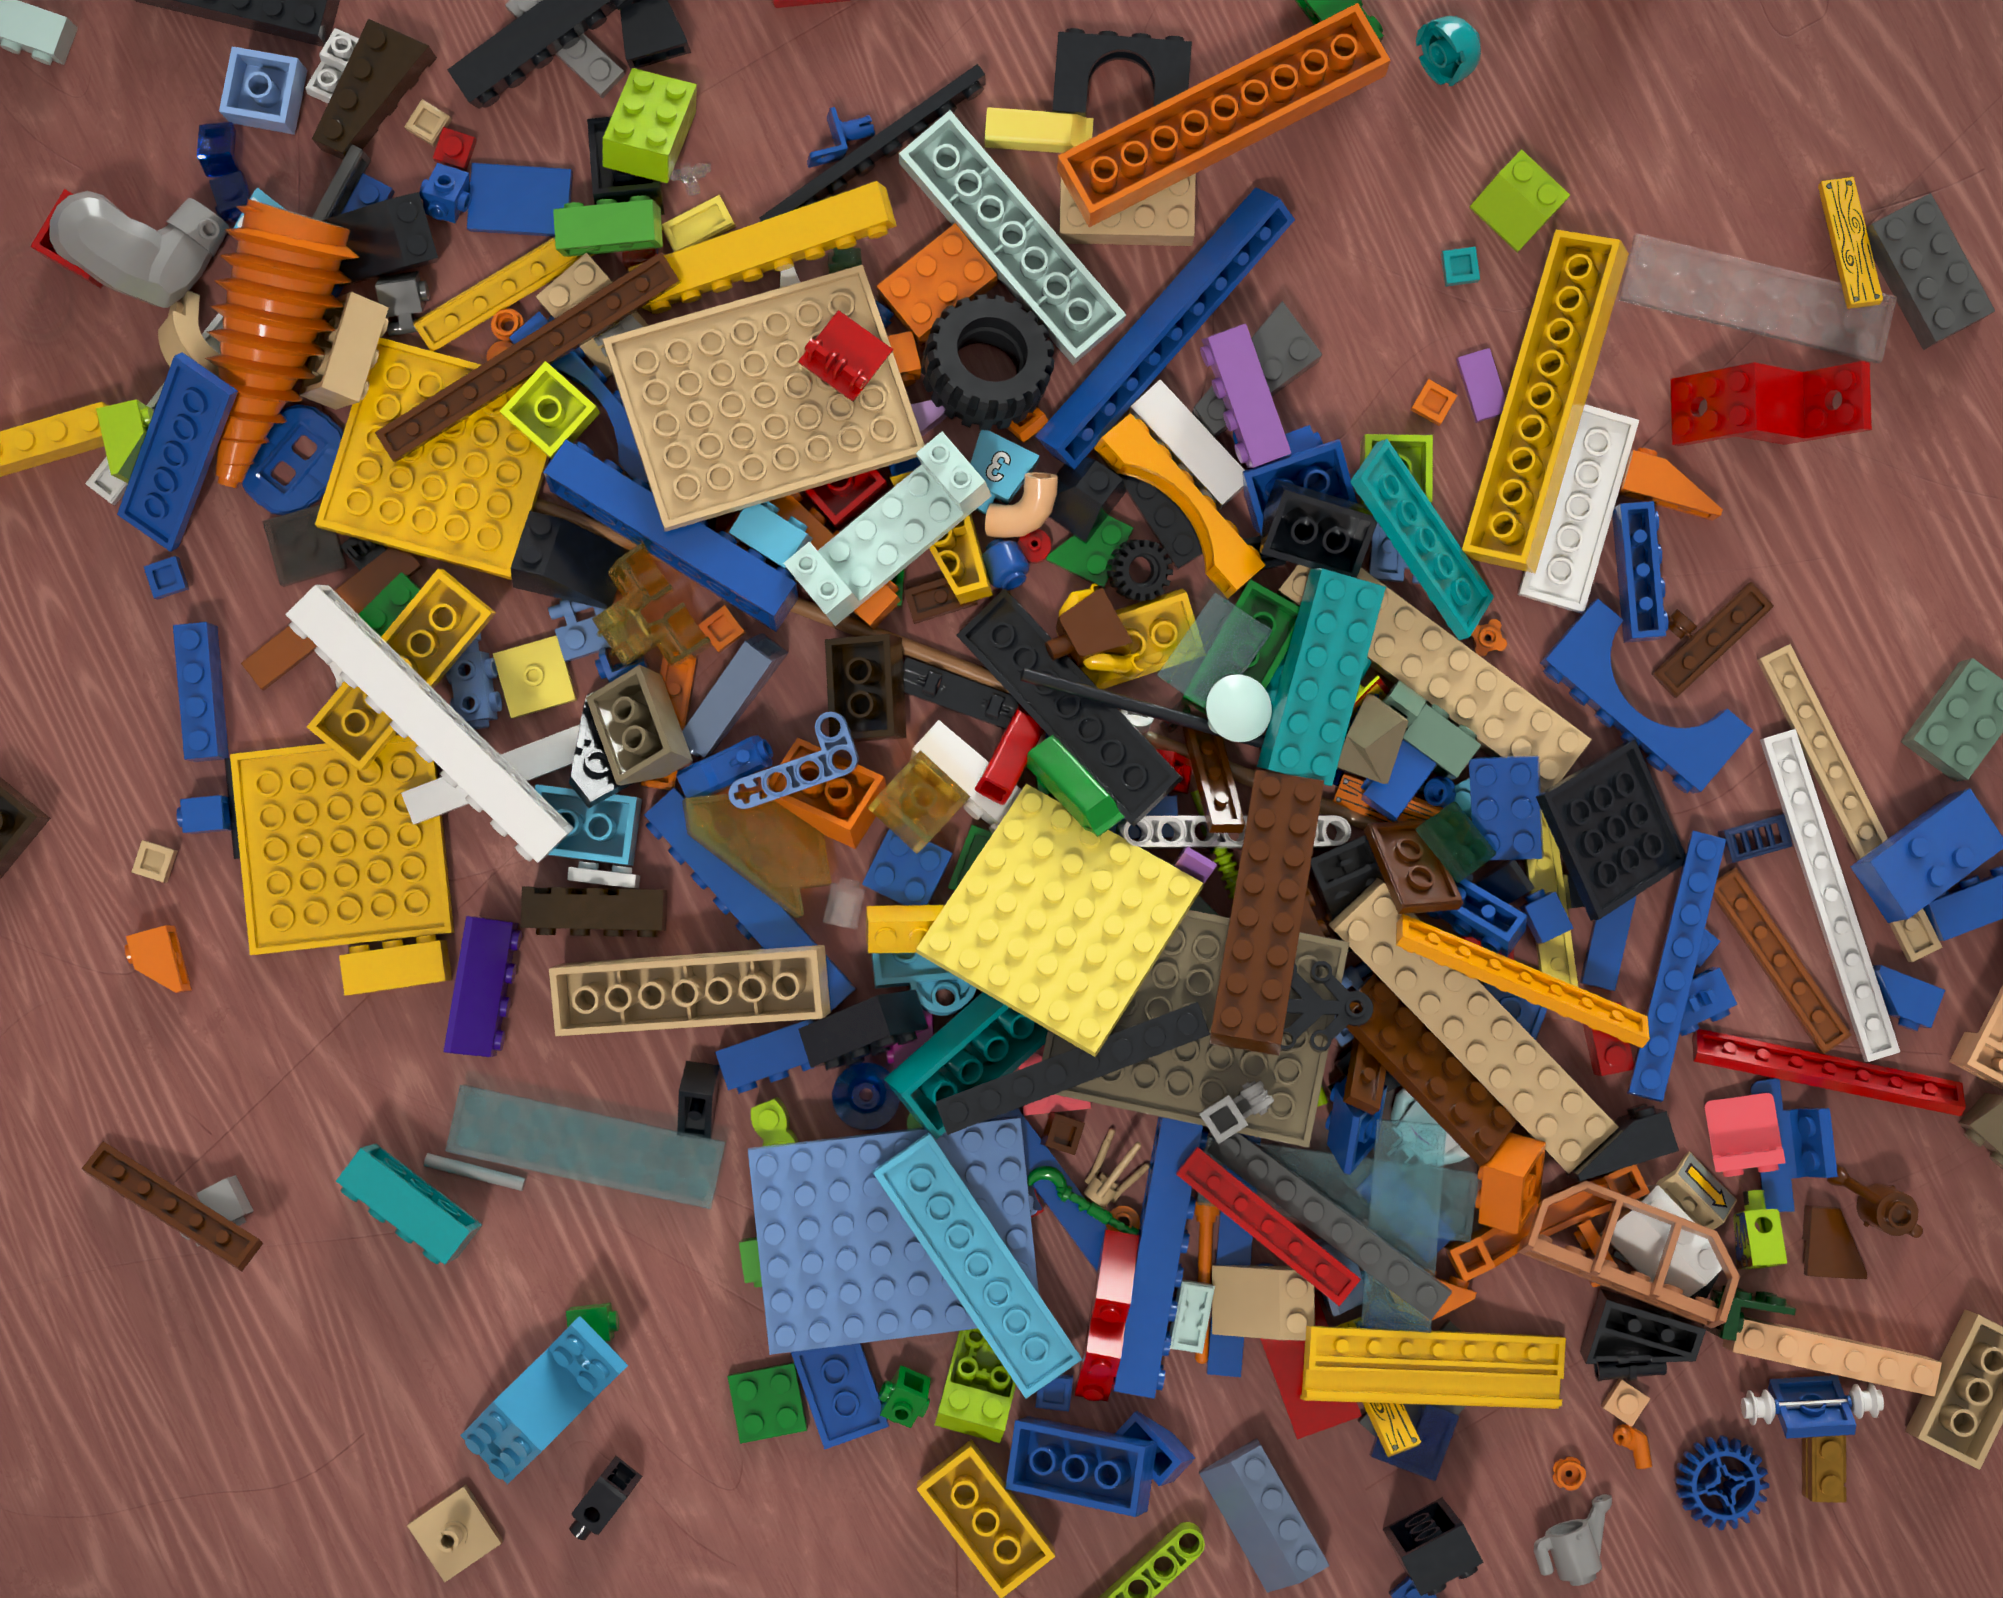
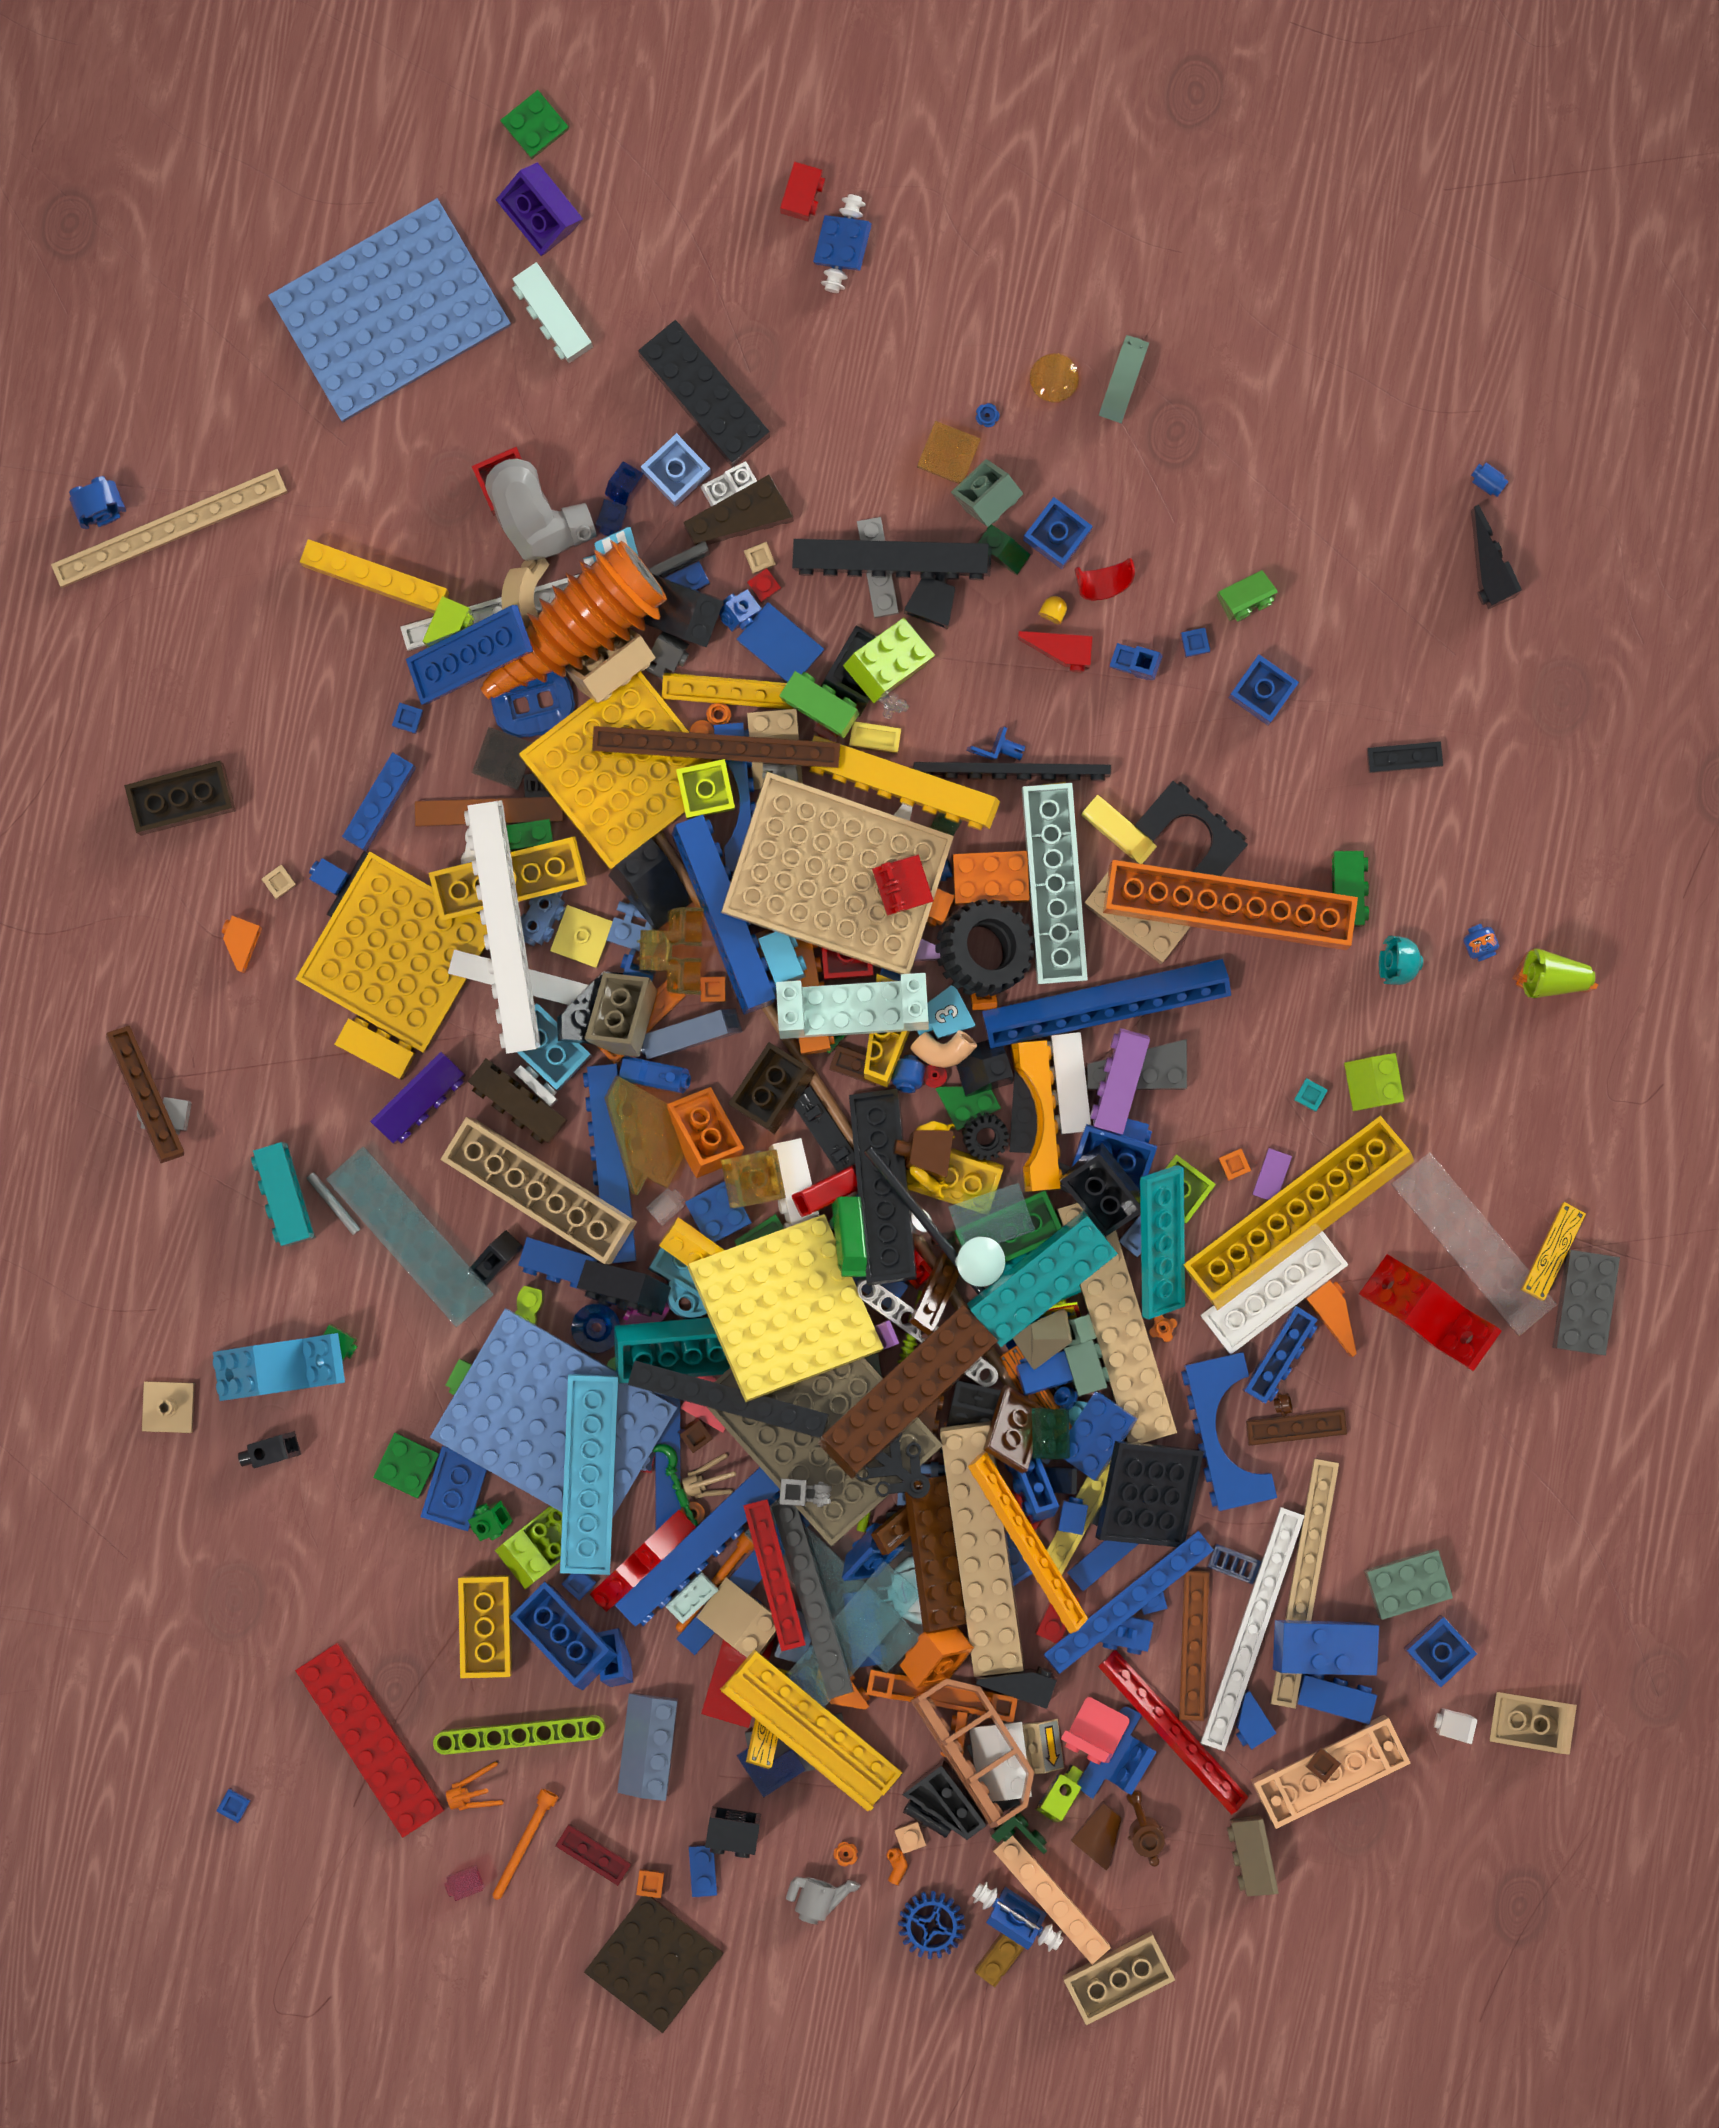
camera: 30 degrees right, 0 degrees up
medium blue beam [729,712,859,809] -> none

